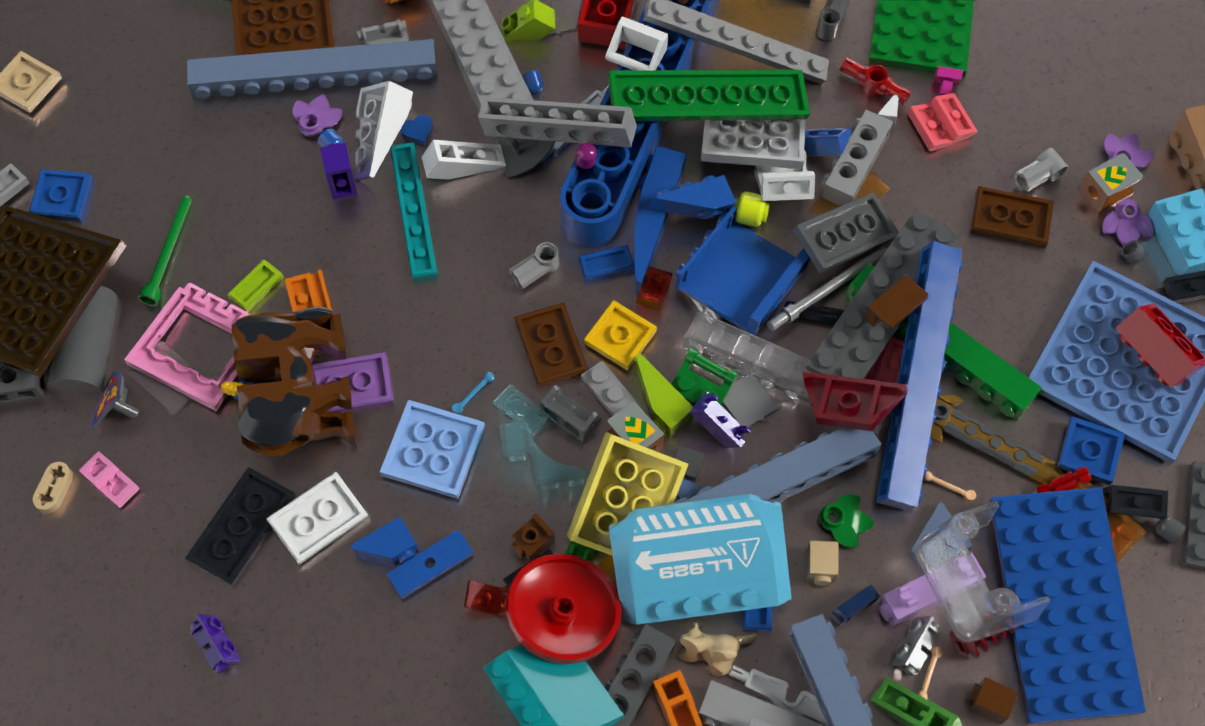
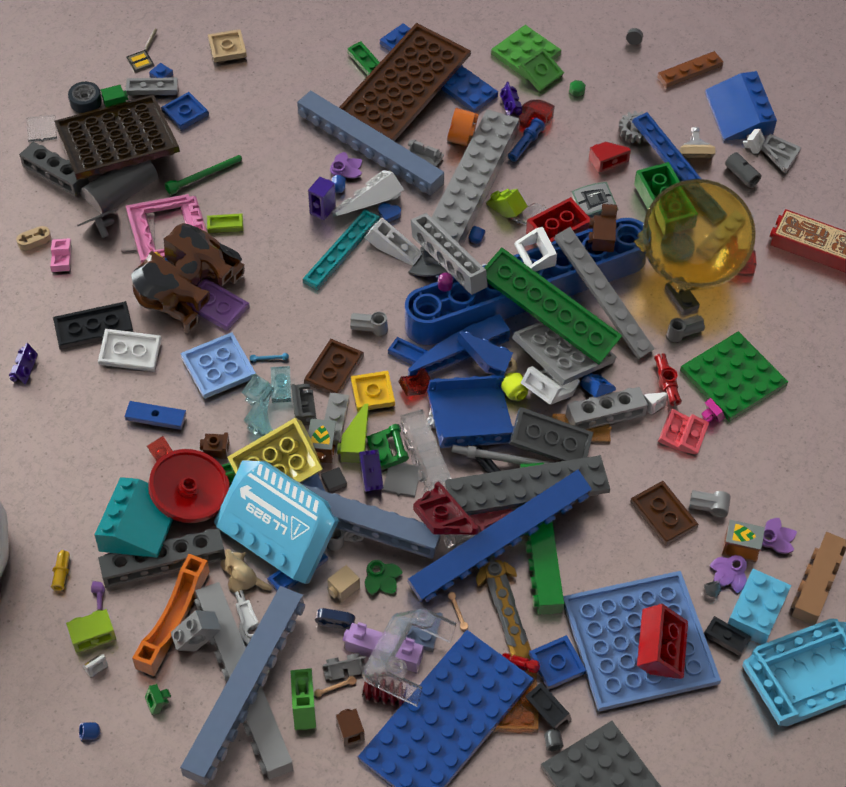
camera: 45 degrees right, 10 degrees down
orange plate [284,270,333,313] -> none
blue slope [351,517,419,566] -> none
reddish brown panel [866,275,929,329] -> none

